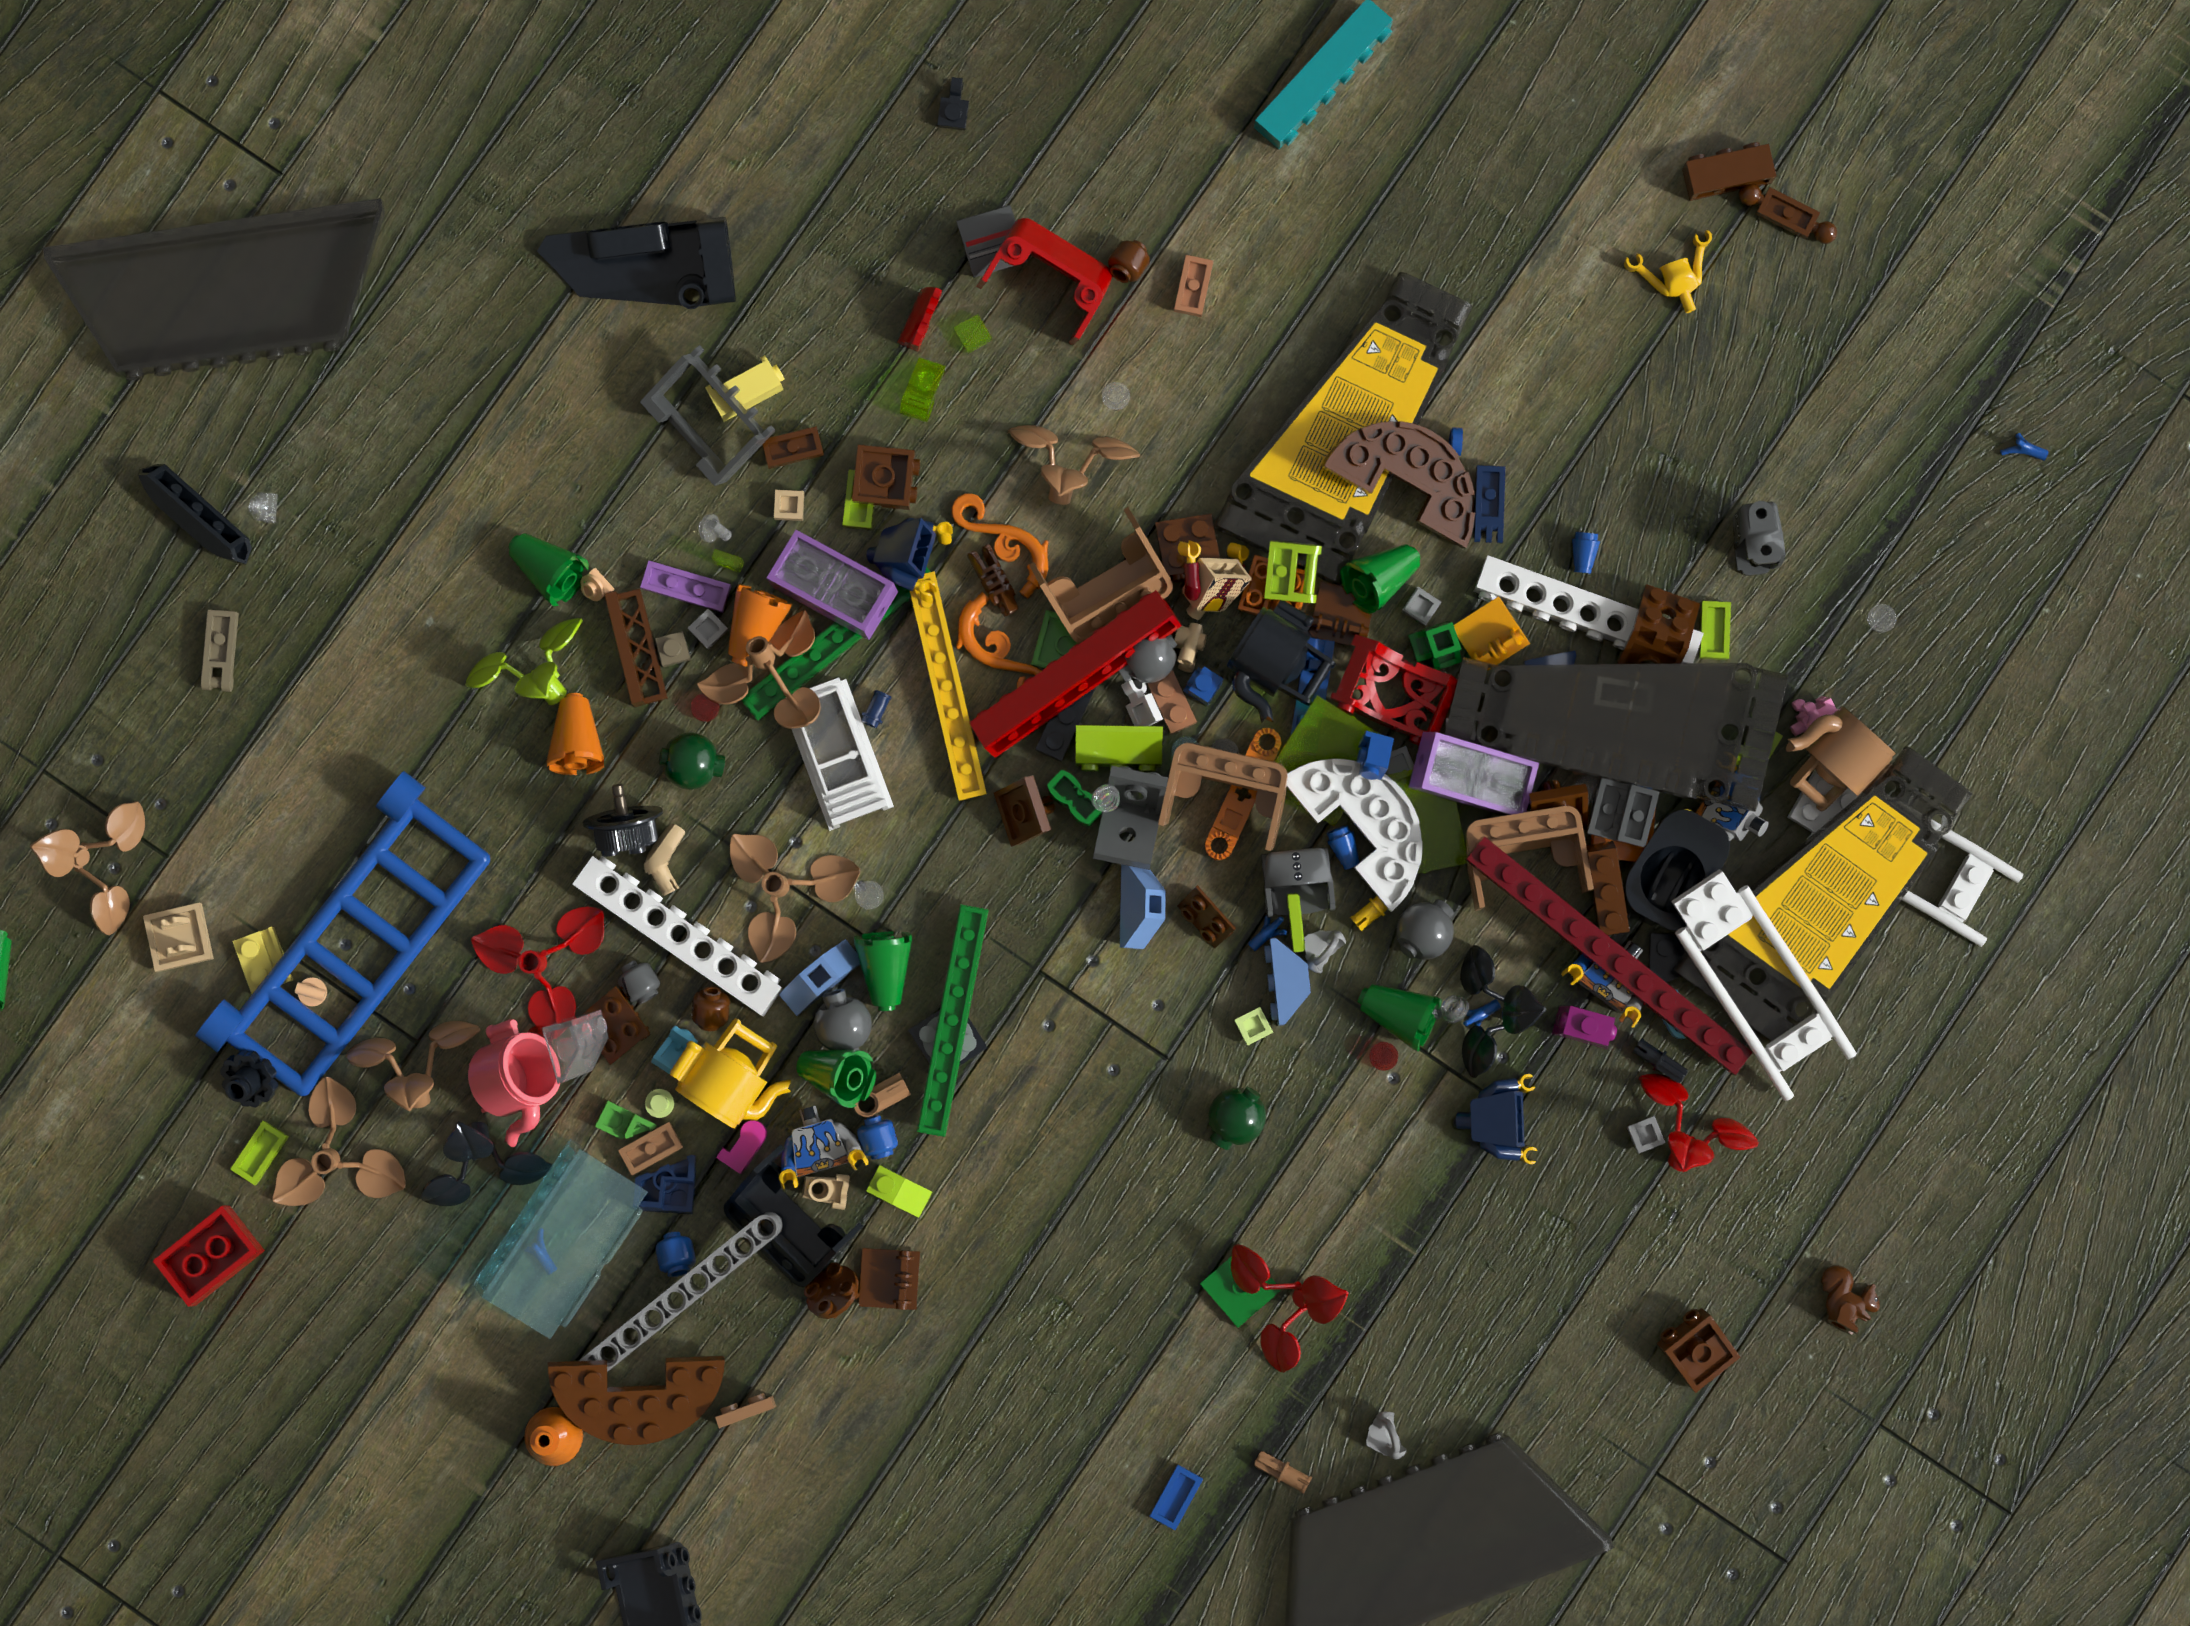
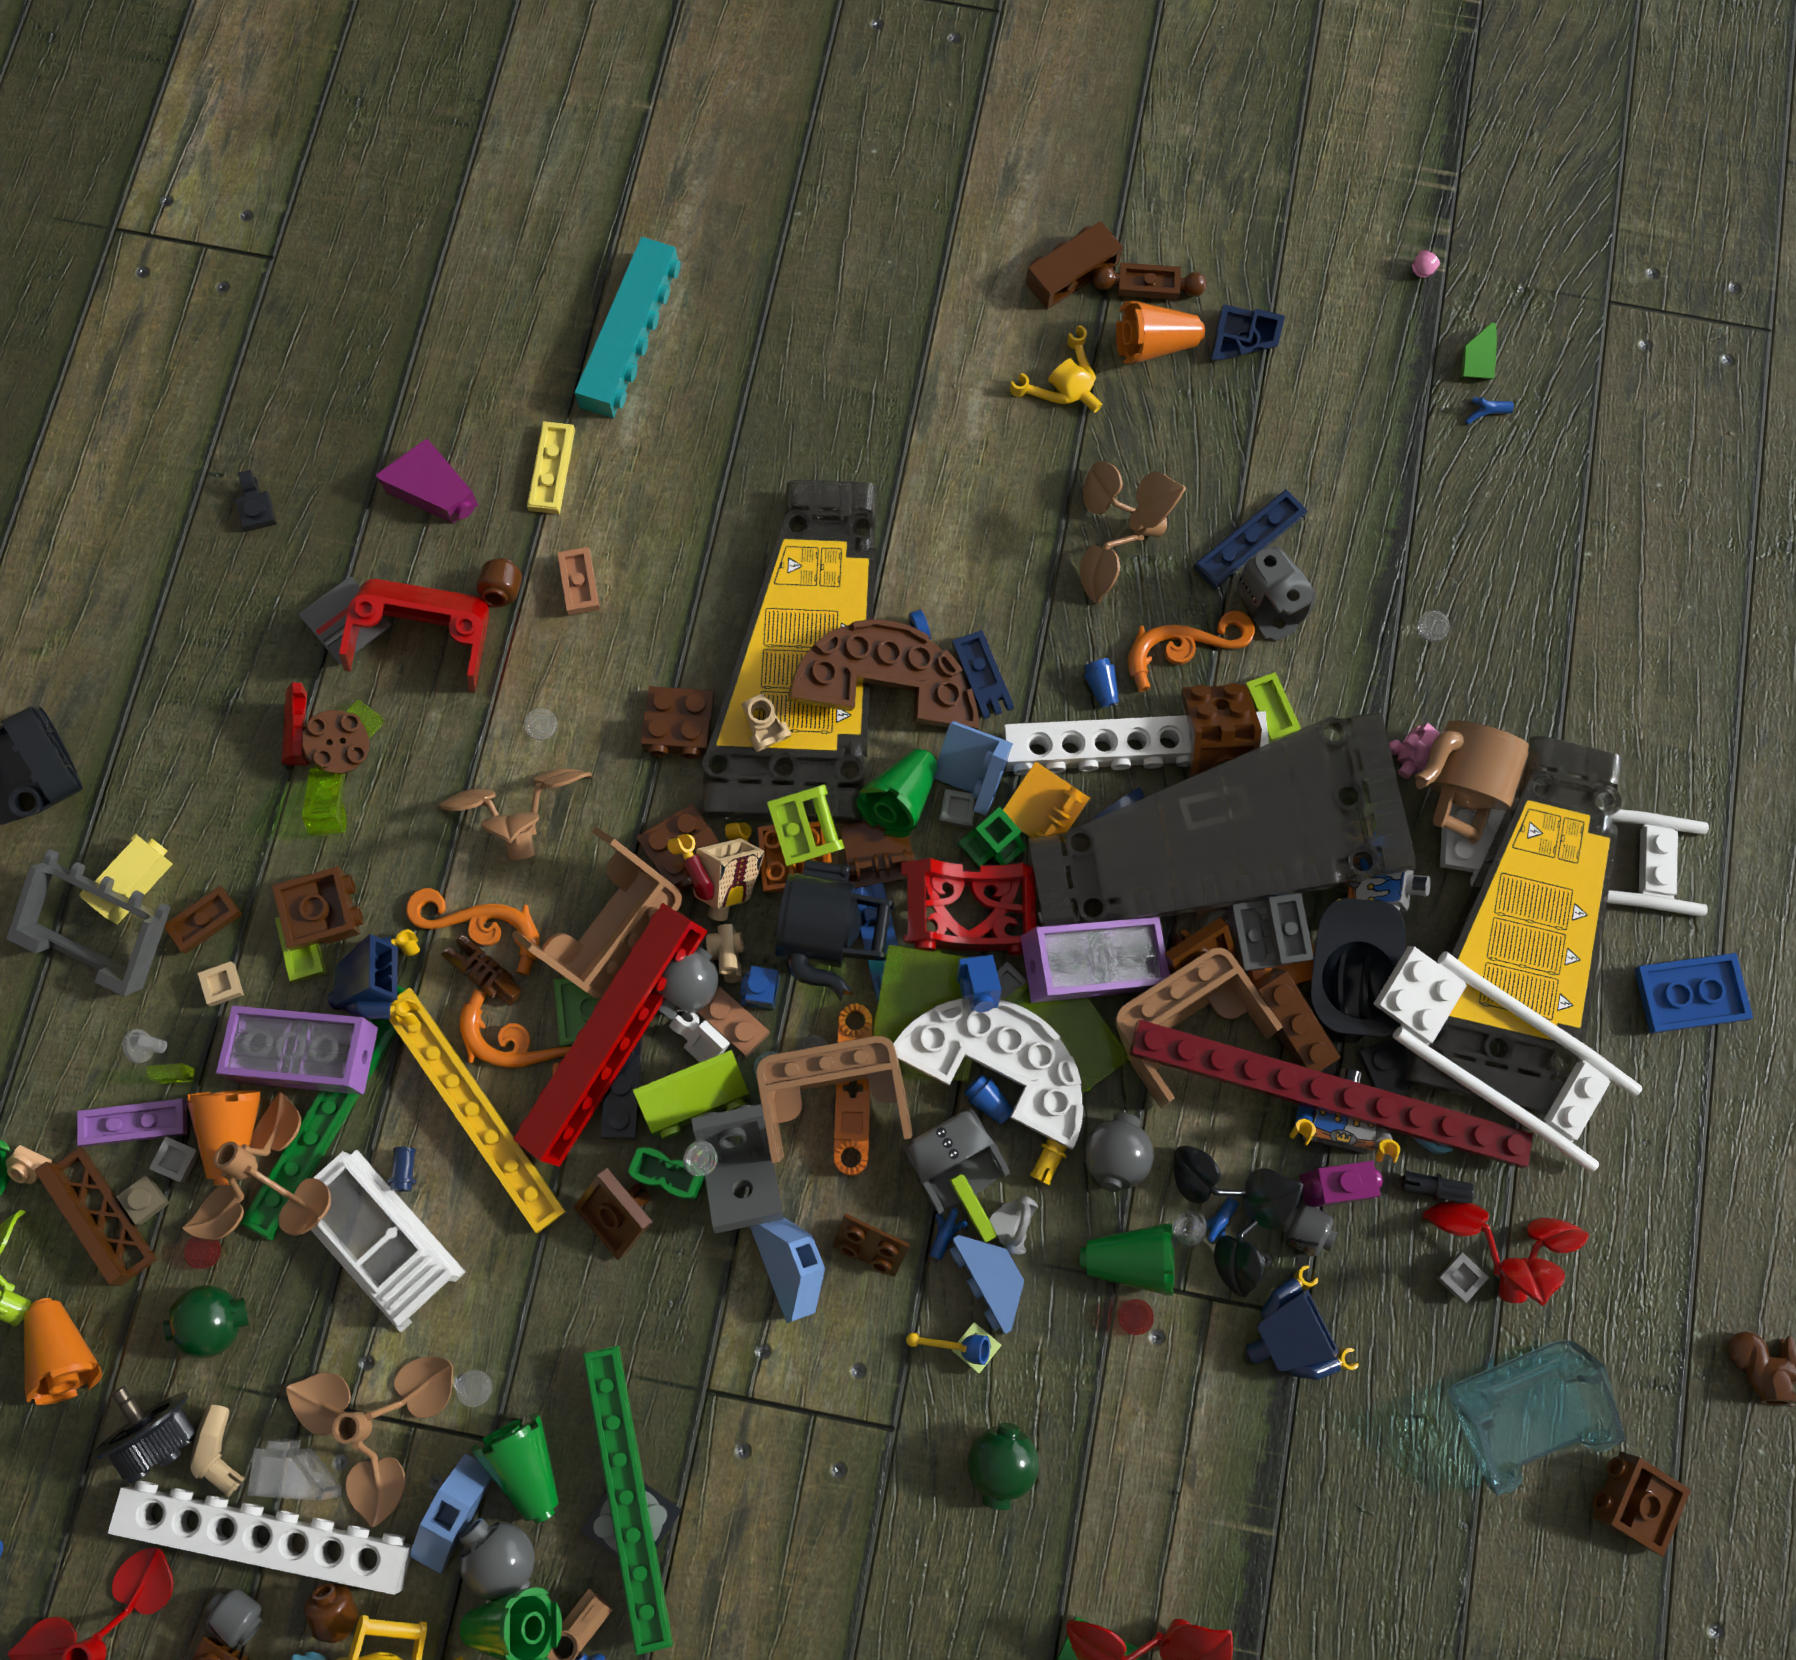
camera: 25 degrees left, 10 degrees down
none -> clear slope [247,1439,342,1501]
none -> reddish brown plate [301,710,369,775]
none -> magenta slope [376,439,478,524]
none -> light yellow tile [527,421,575,515]
none -> reddish brown plate [641,686,714,759]
none -> tan plate [741,694,792,752]
none -> hinge [906,1333,990,1365]
none -> medium blue bracket [934,721,1013,815]
none -> medium nougat plant [1080,461,1186,604]
none -> orange cone [1116,300,1205,364]
none -> orange plant [1127,611,1255,692]
none -> dark blue tile [1193,489,1308,590]
none -> dark blue slope [1211,304,1285,361]
none -> dark grey head [1282,1204,1338,1257]
none -> bright pink hinge [1412,250,1440,278]
none -> clear light blue windscreen [1448,1340,1626,1496]
none -> bright green slope [1460,323,1497,380]
none -> blue plate [1634,953,1753,1034]

